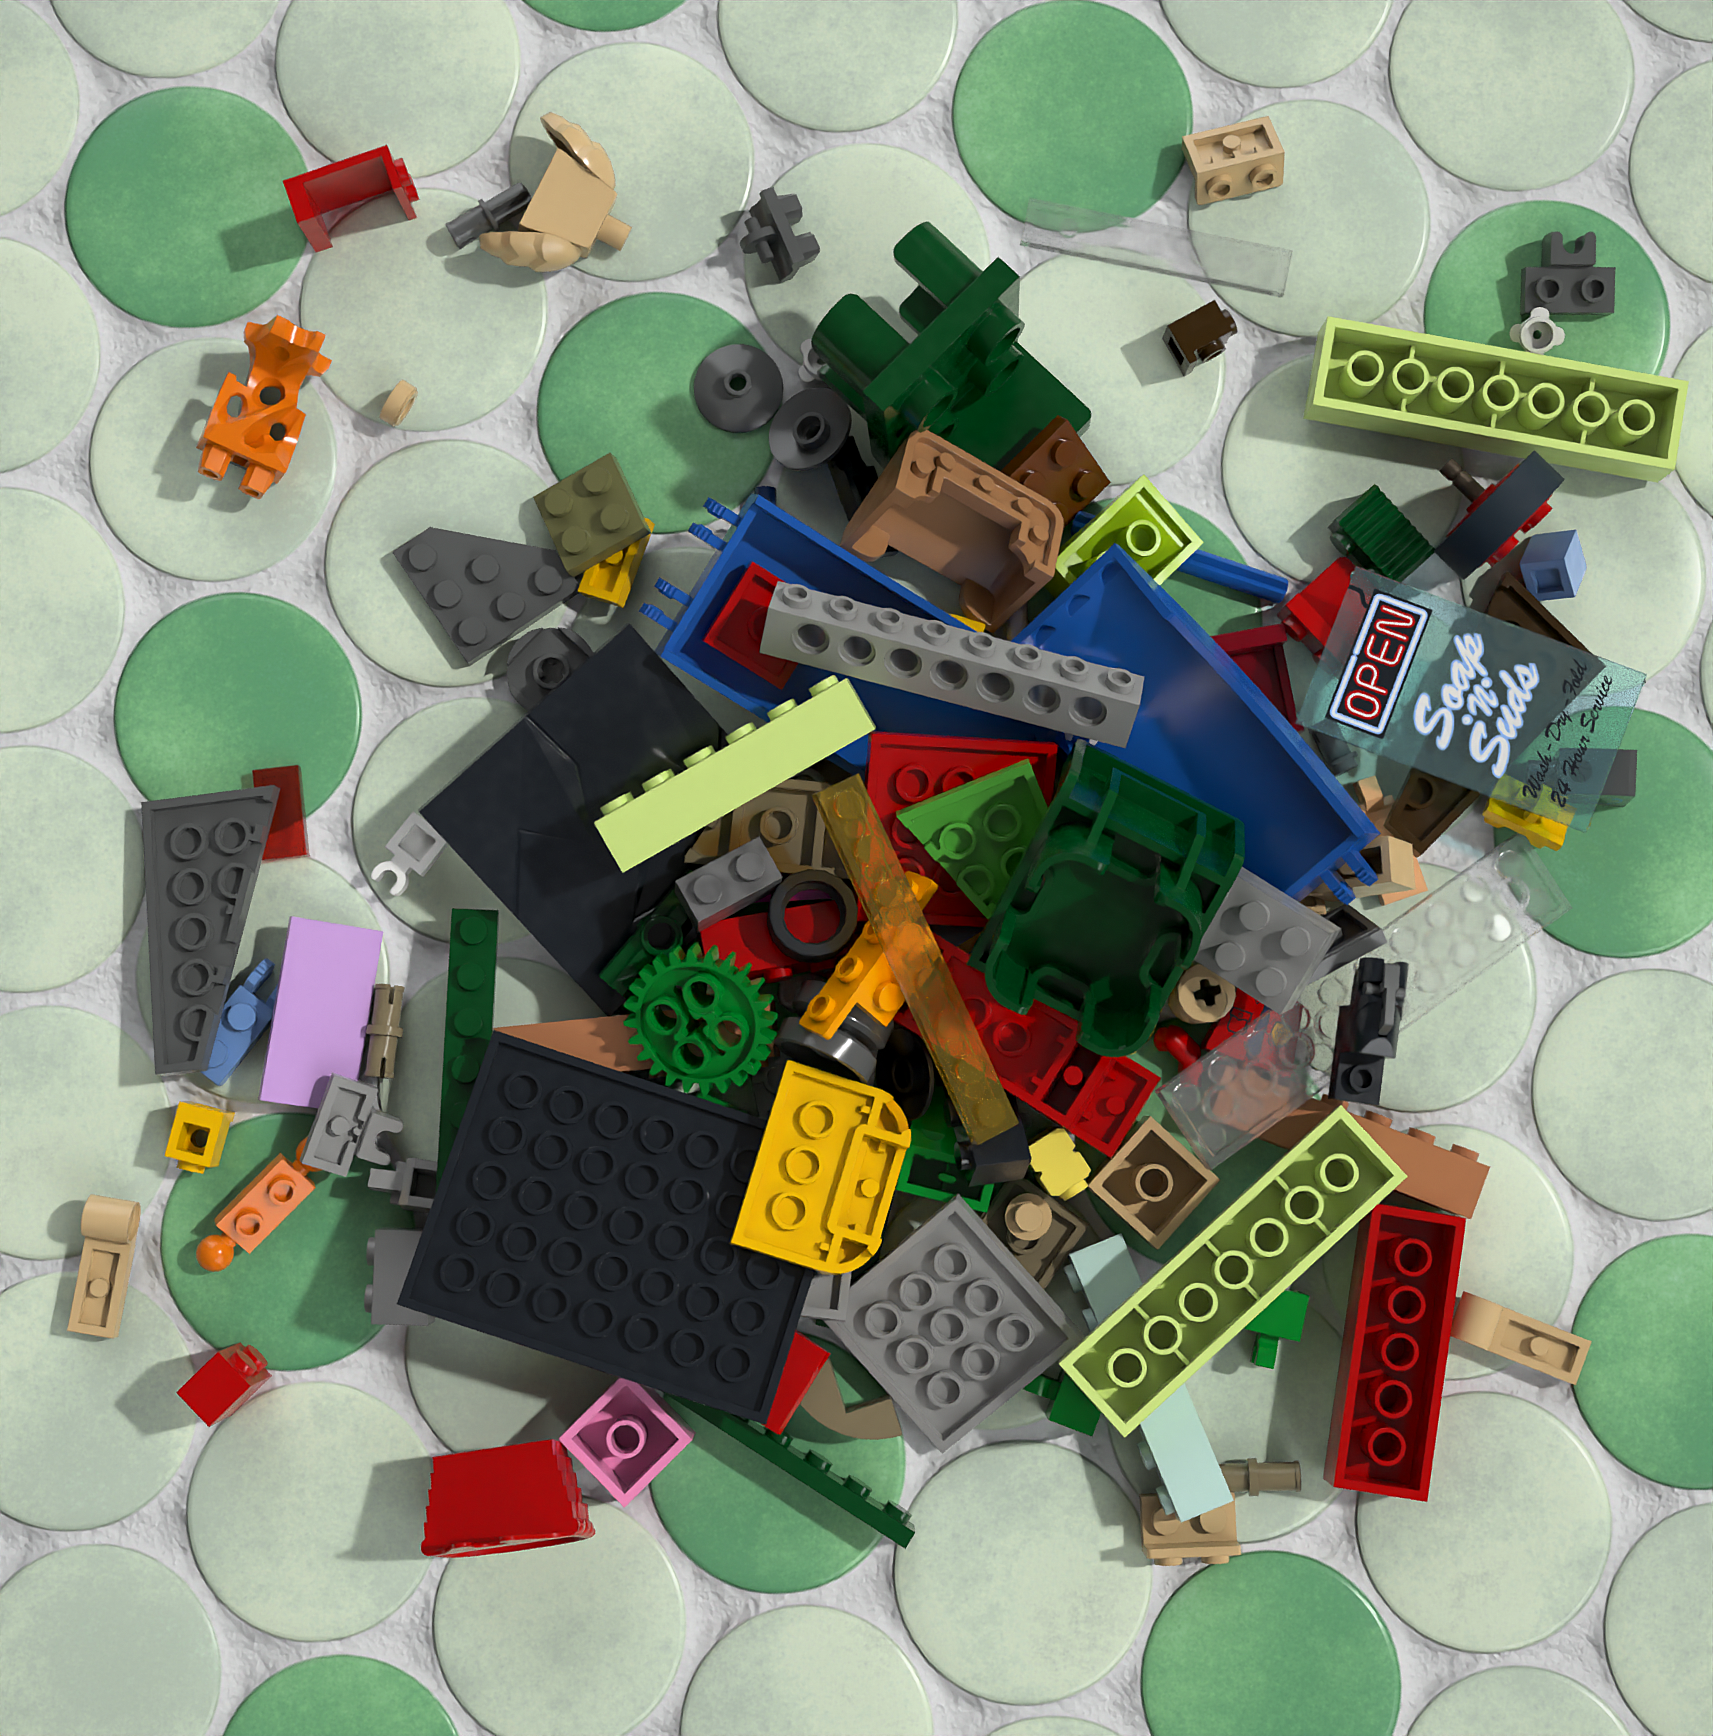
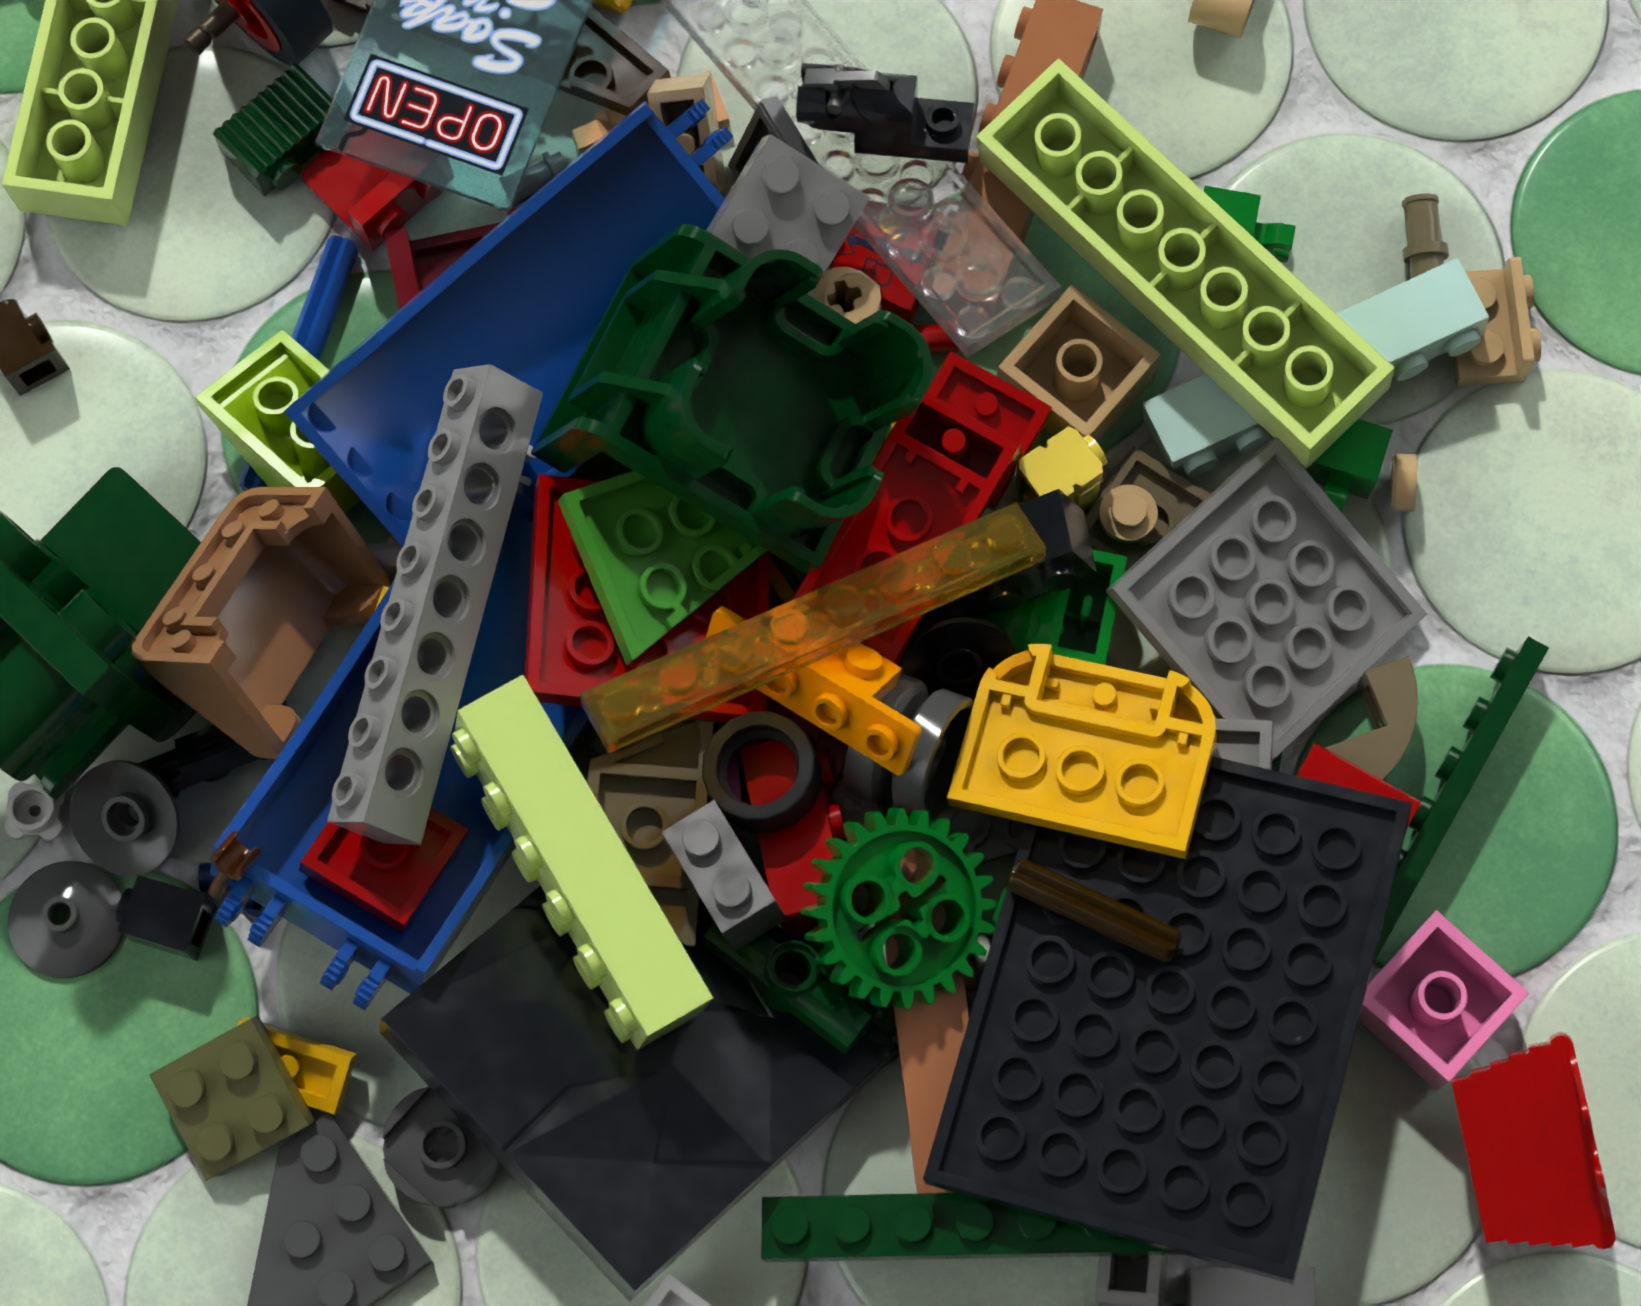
camera: 85 degrees left, 10 degrees down
reddish brown plate [1000,415,1111,529] -> none
red brick [1323,1204,1467,1502] -> none
none -> black brick [116,875,217,961]
none -> reddish brown hand [209,831,261,898]
none -> dark brown axle [1007,859,1181,962]
none -> tan tile [1390,453,1417,512]

